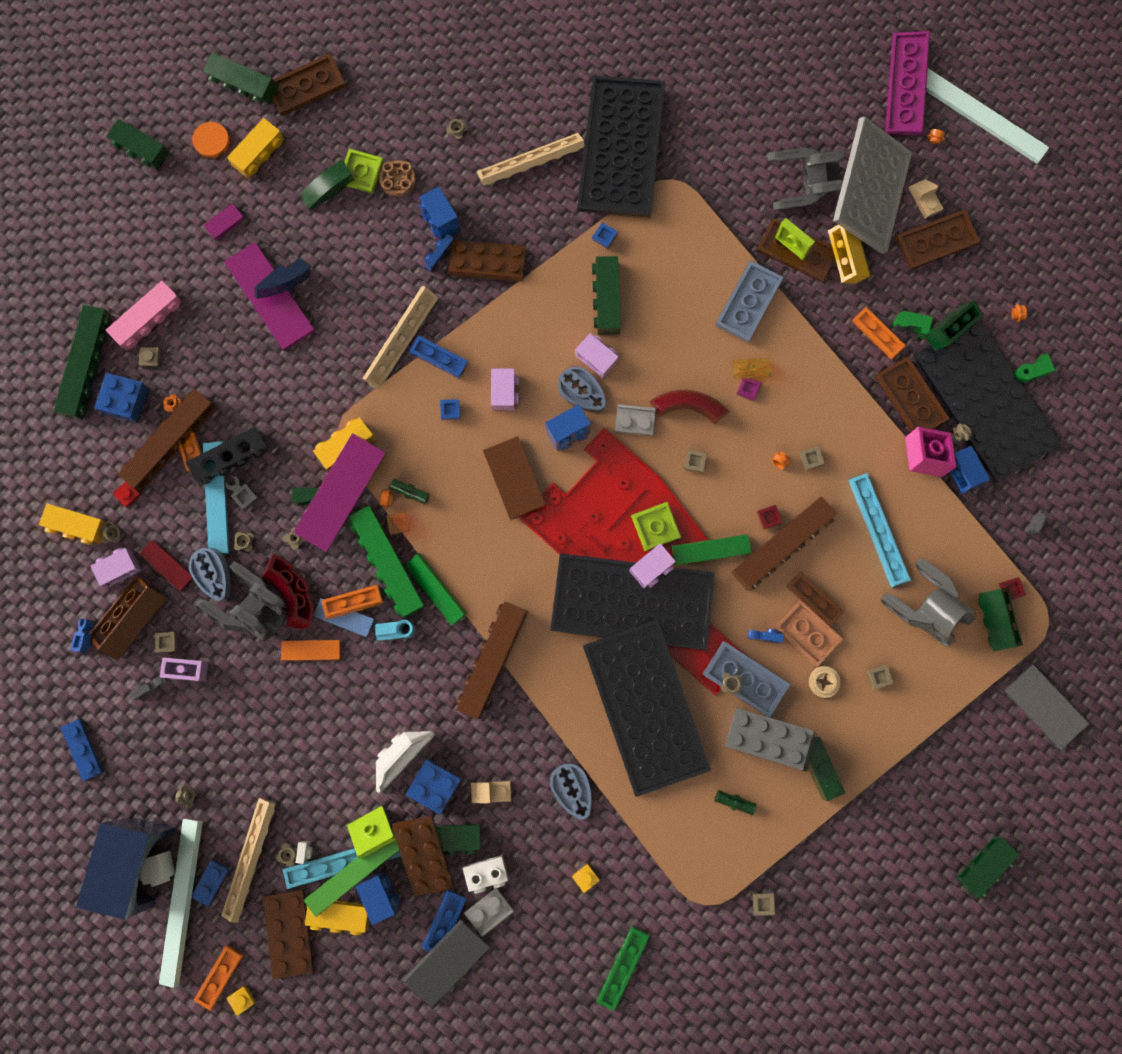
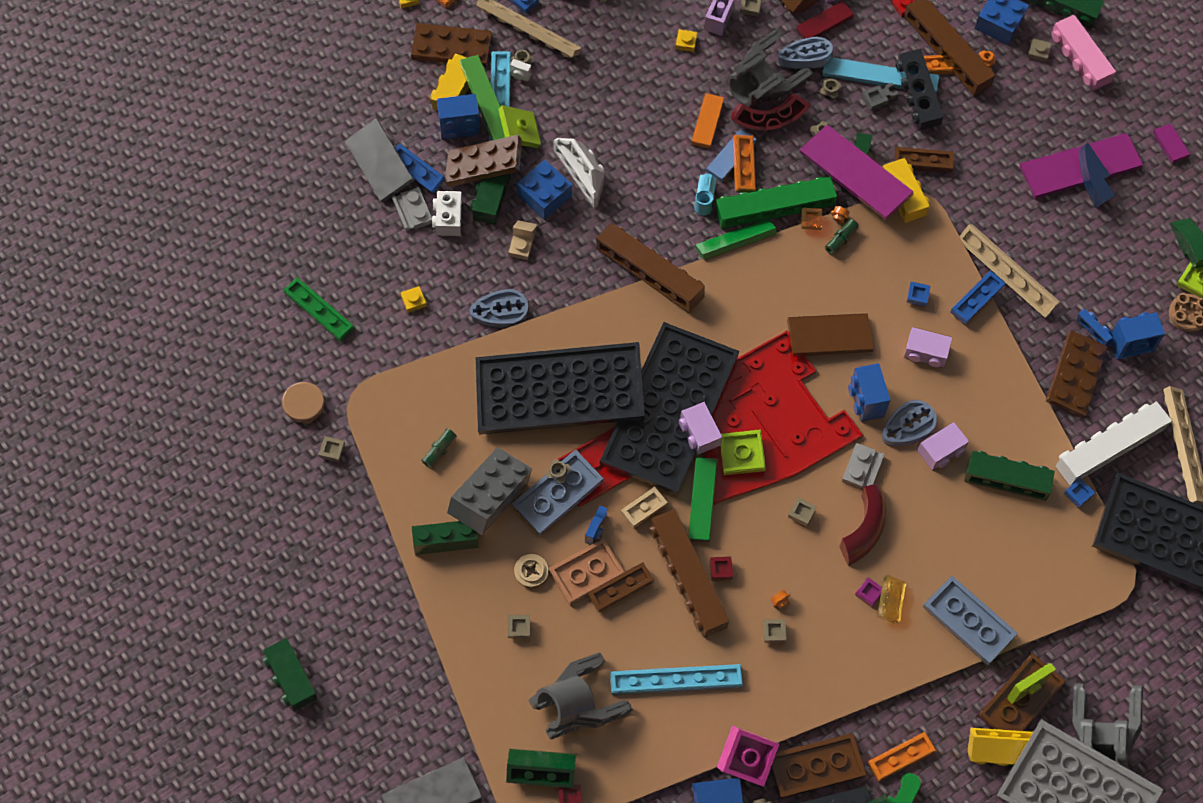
camera: 100 degrees right, 15 degrees down
none -> medium nougat tile [282,382,325,424]
none -> tan plate [621,487,668,529]
none -> yellow plate [675,29,697,52]
none -> reddish brown plate [894,147,954,172]
none -> white brick [1055,401,1172,486]

